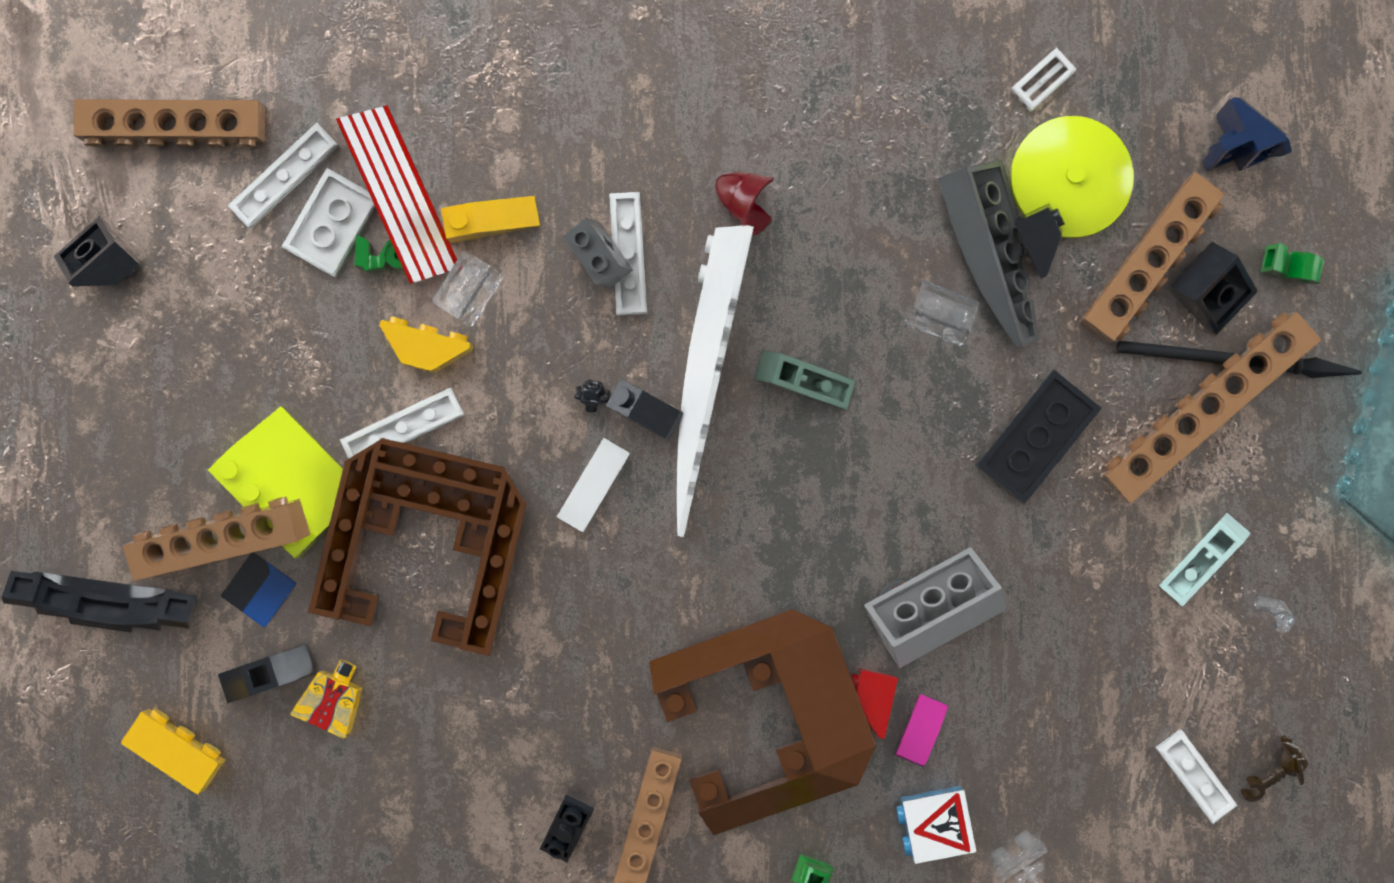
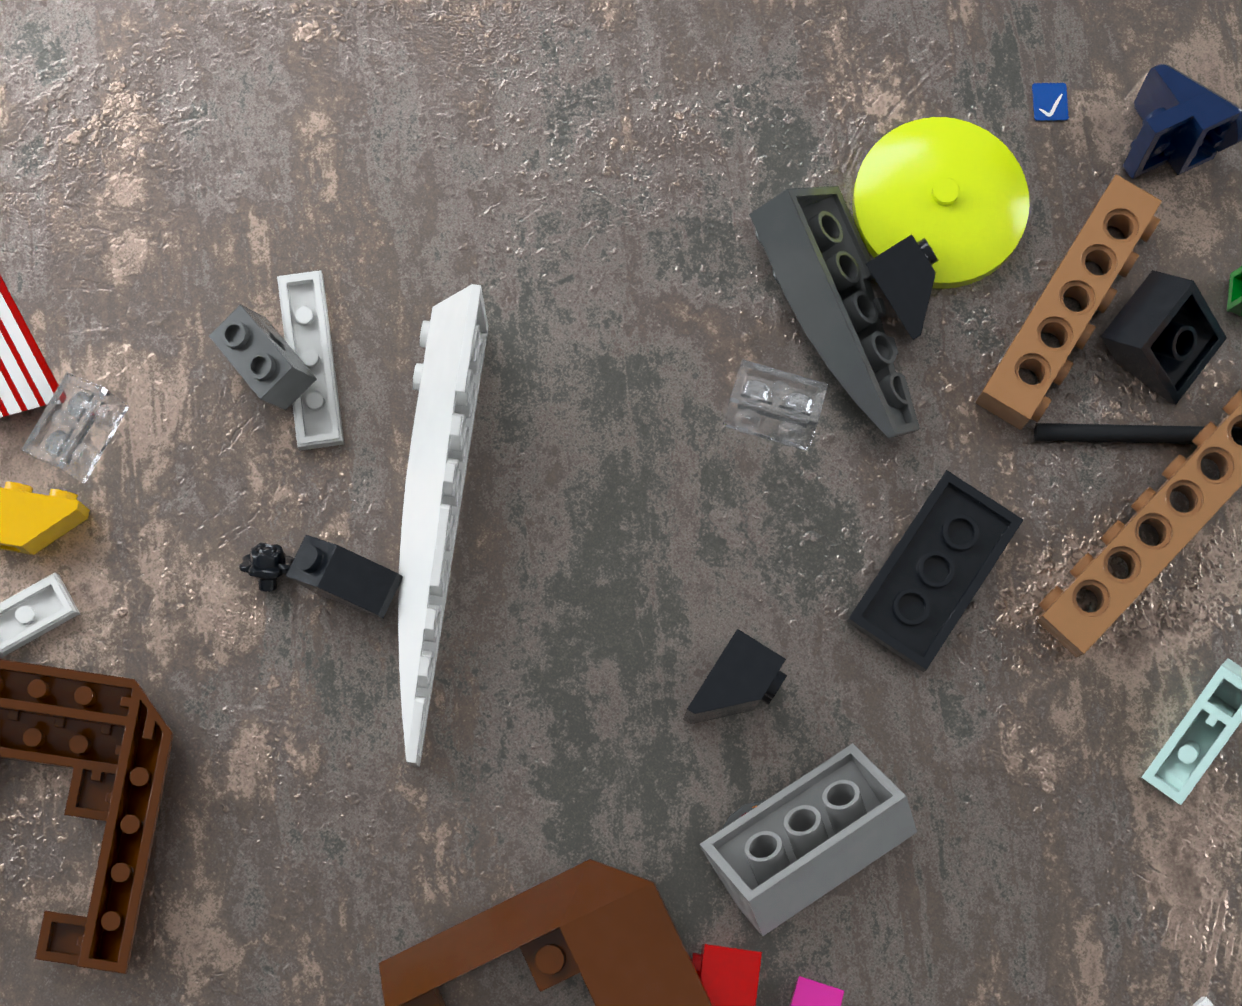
camera: 10 degrees left, 10 degrees down
yellow slope [441,196,540,244] -> none
white tile [557,438,630,532] -> none
dark red helmet [715,171,774,235] -> none
sand green slope [754,351,856,410] -> none
white tile [1010,47,1077,112] -> none
none -> black slope [683,629,787,724]
none -> blue sticker [1032,83,1069,121]

